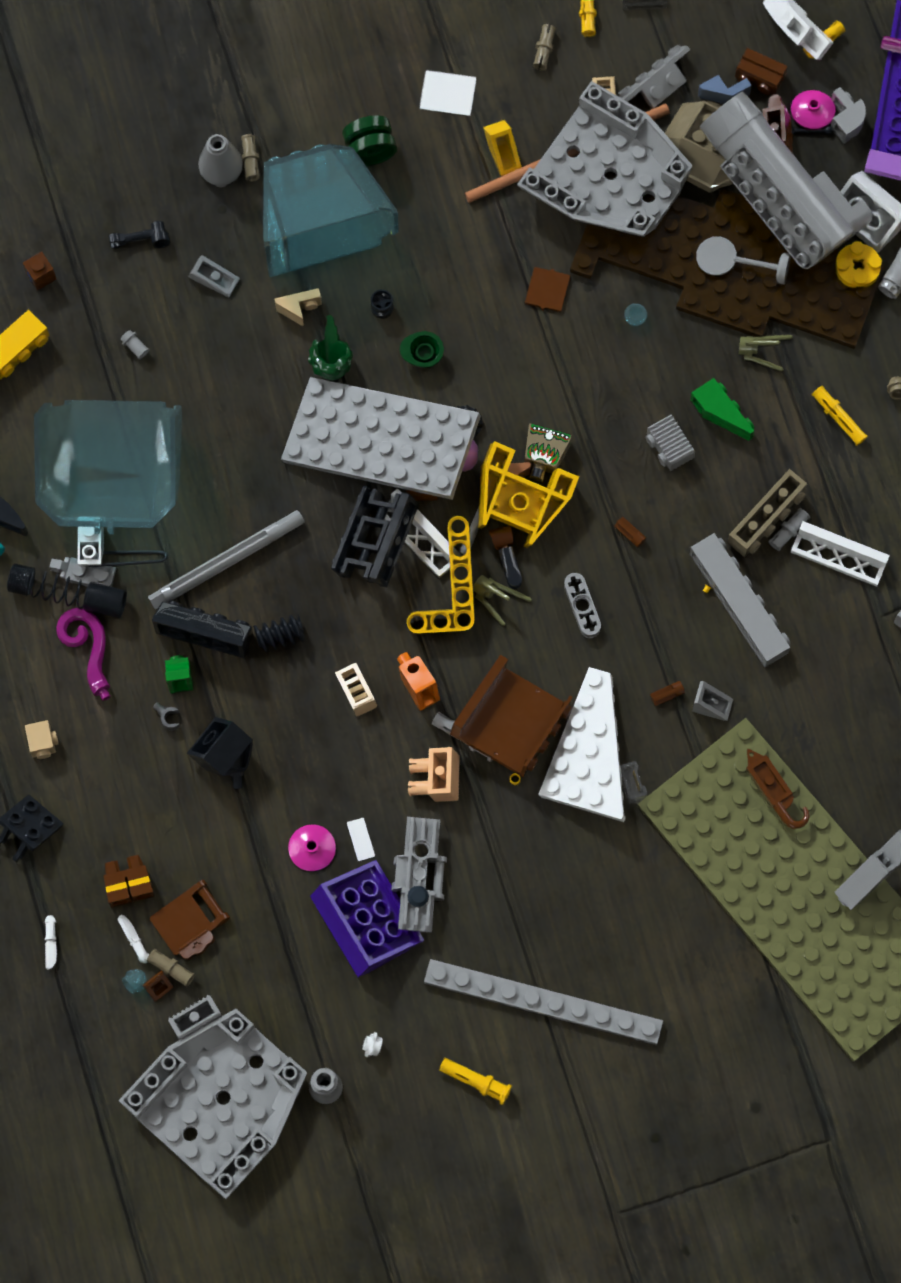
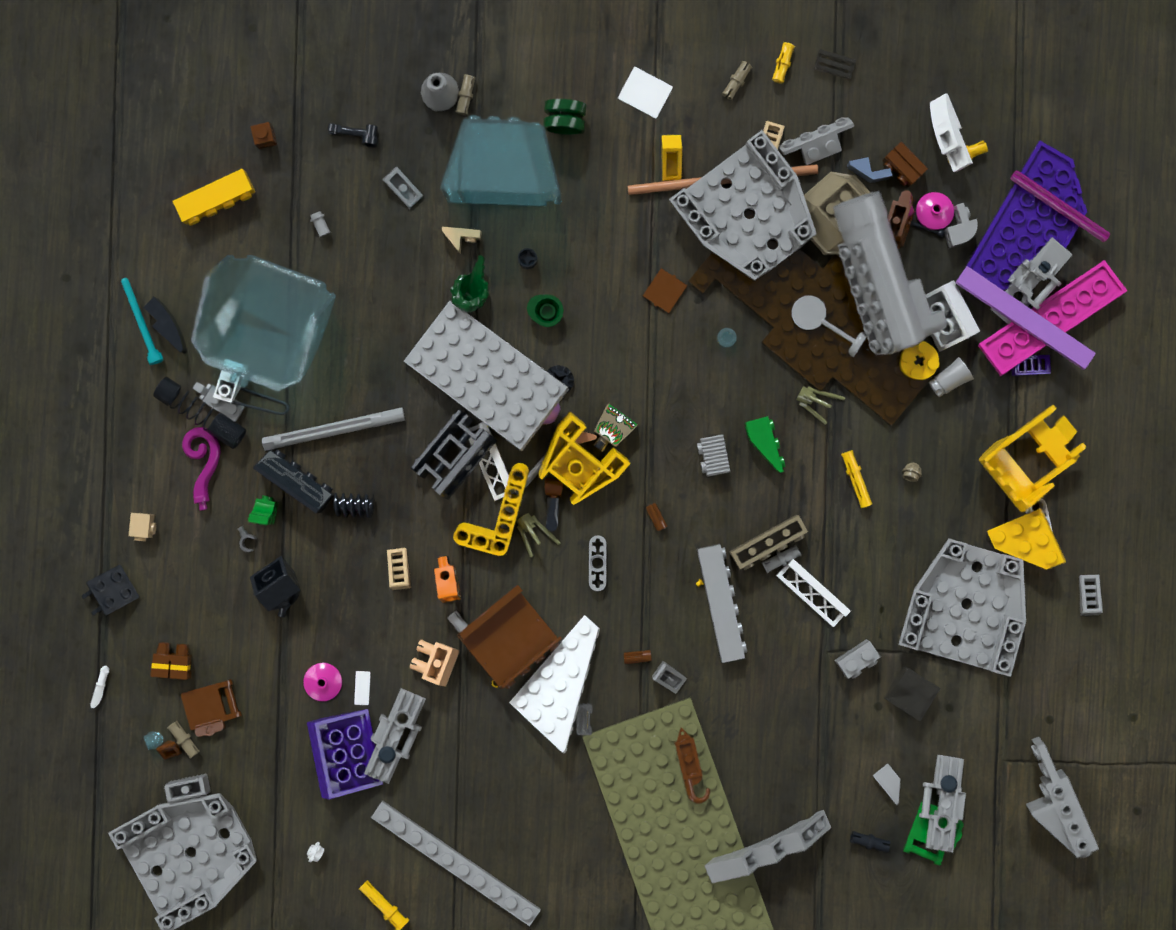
camera: 20 degrees right, 15 degrees up
white piece [118,915,149,963] -> none
light grey plant [309,1068,343,1104] -> none

